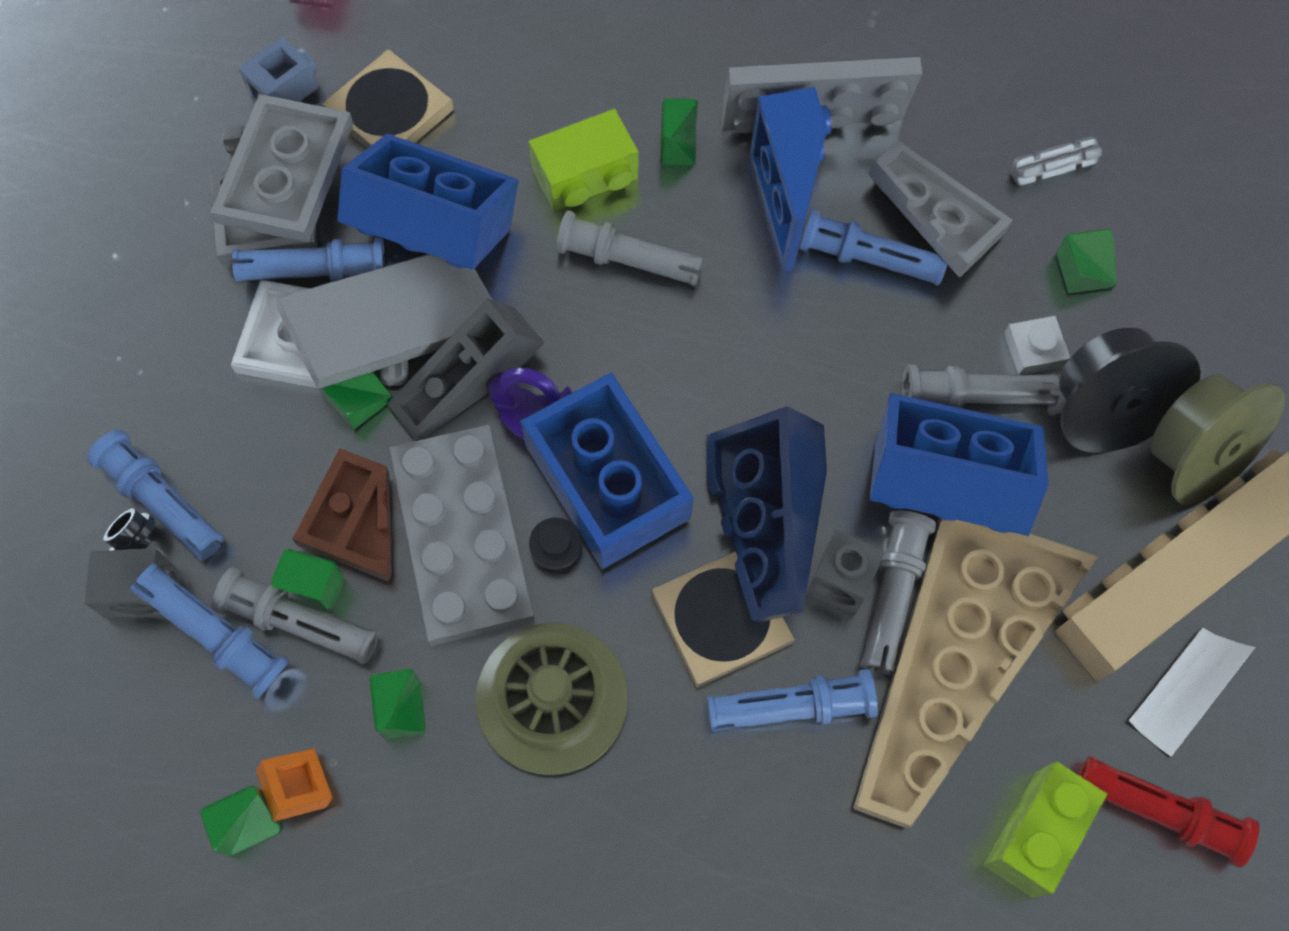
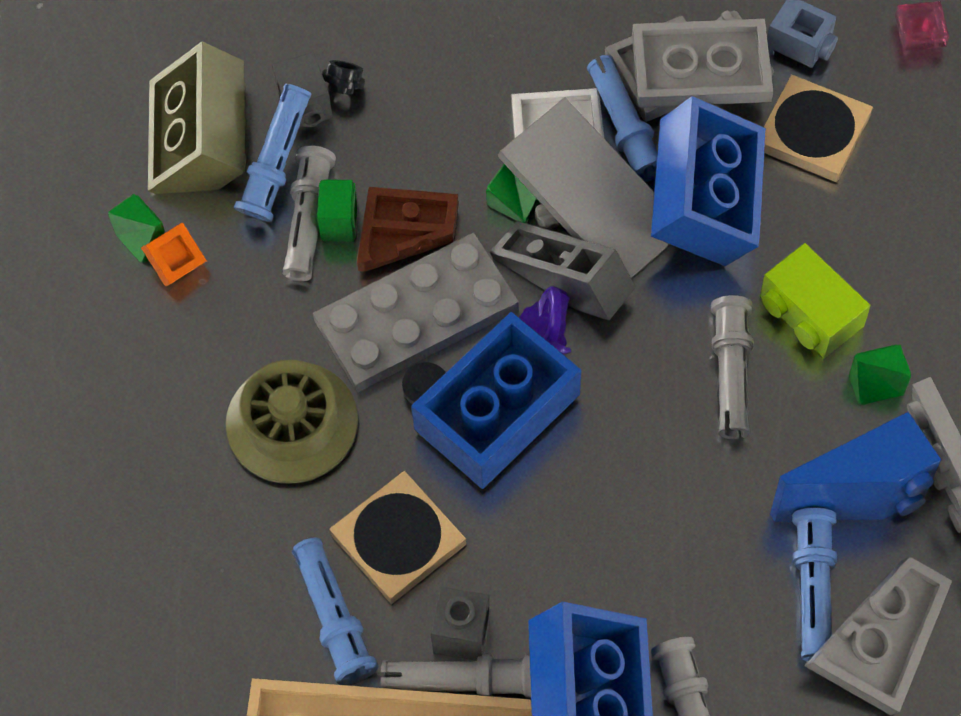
camera: 80 degrees right, 5 degrees down
medium blue pin [87,429,224,561] -> none
green slope [369,669,426,740] -> none
dark blue wedge [706,406,827,623] -> none
none -> olive slope [148,41,246,194]

